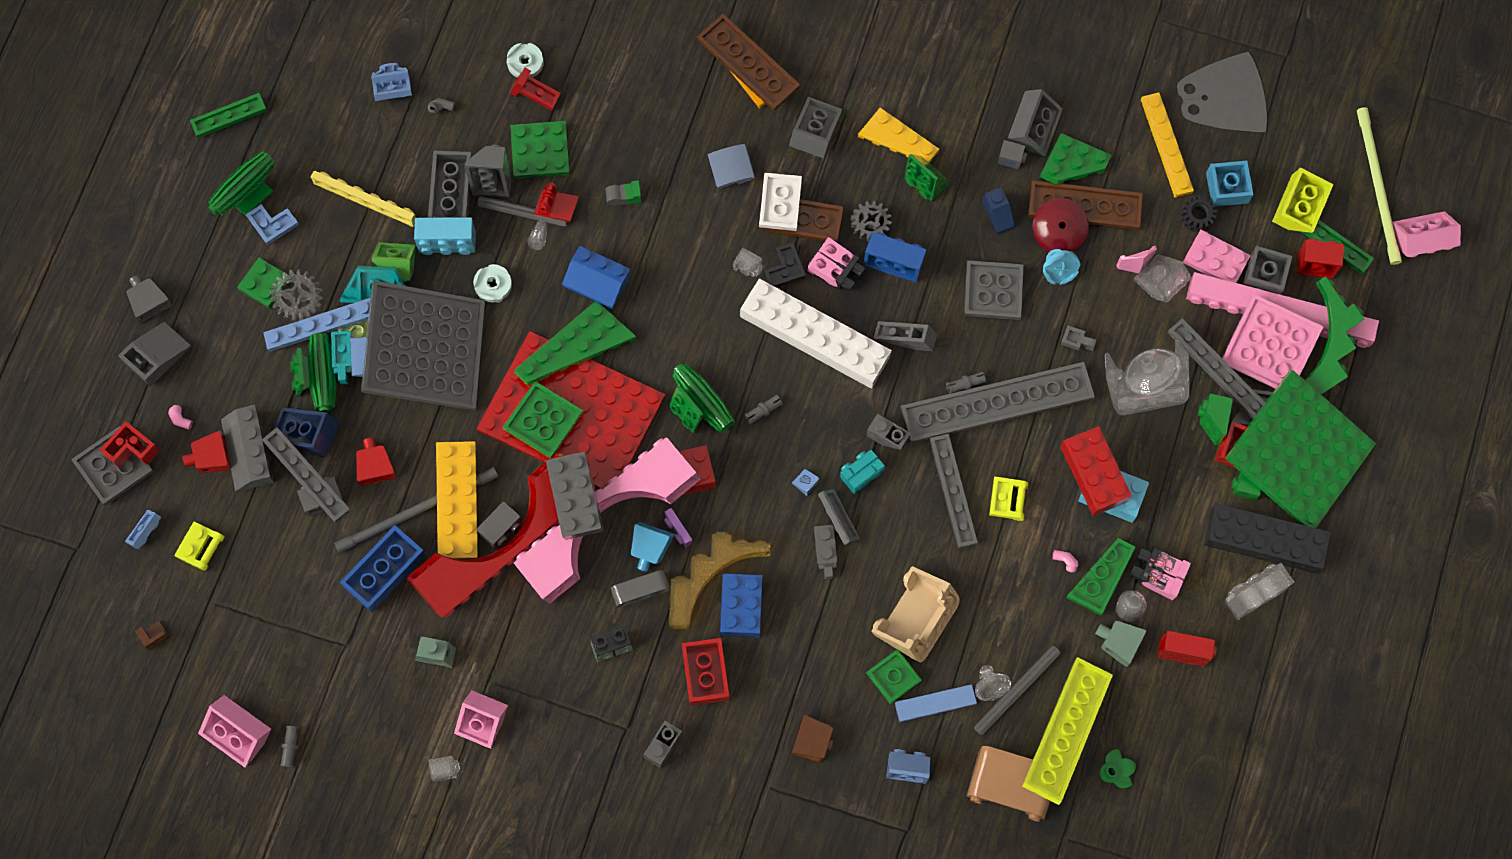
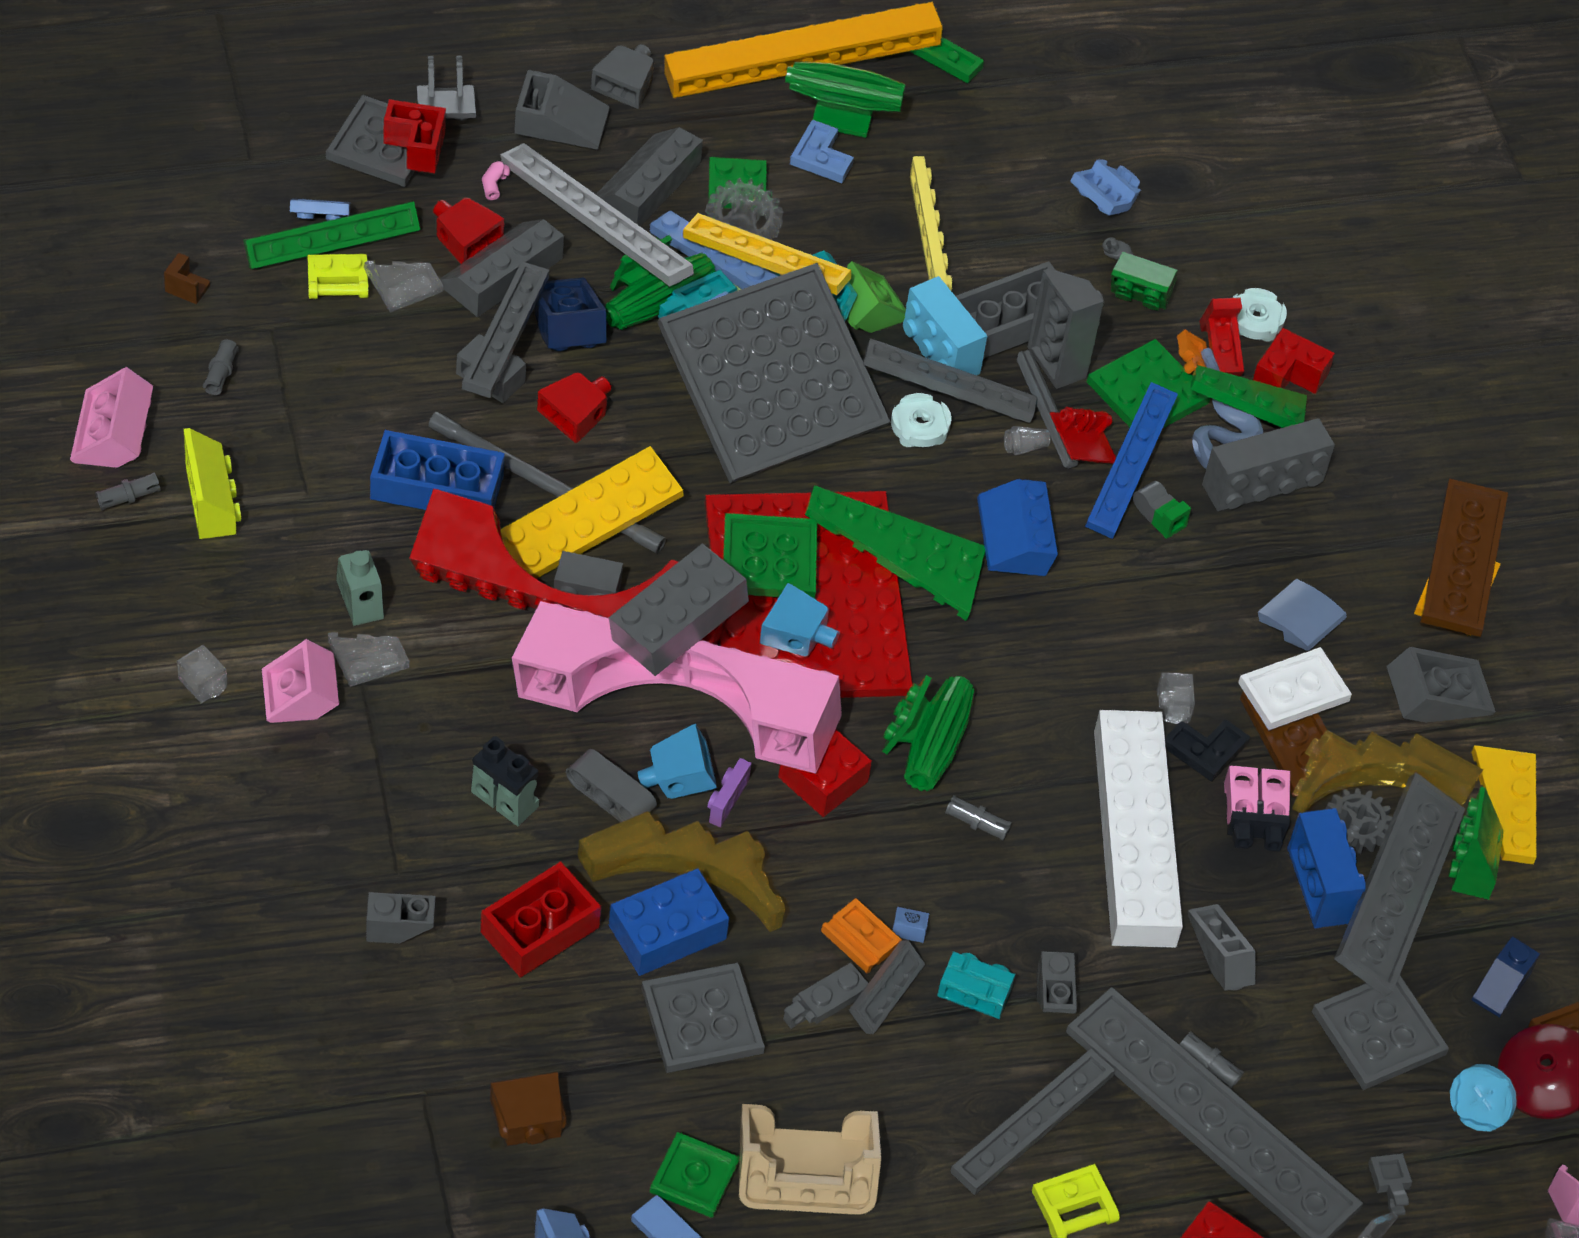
camera: 55 degrees right, 20 degrees down
none -> neon yellow slope [183,428,241,539]
none -> dark grey pin [203,339,239,395]
none -> green plate [243,201,420,269]
none -> clear wing [328,632,409,687]
none -> clear wing [364,261,443,313]
none -> dark grey plate [417,55,476,120]
none -> light grey plate [501,143,694,286]
none -> dark grey slope [596,127,703,227]
none -> dark grey plate [641,963,765,1073]
none -> light orange brick [664,2,942,98]
none -> yellow plate [683,213,851,295]
none -> dark azure torso [760,583,840,656]
none -> orange plate [821,898,902,973]
none -> dark grey plate [862,338,1037,423]
none -> blue plate [1085,382,1178,539]
none -> green slope [1111,252,1178,310]
none -> orange plate [1177,329,1207,374]
none -> green wing [1190,365,1307,428]
none -> sand blue animal [1192,348,1263,469]
none -> dark grey brick [1202,418,1335,512]
none -> red brick [1253,328,1335,394]
none -> clear yellow arch [1292,730,1483,813]
none -> dark grey plate [1334,773,1465,997]

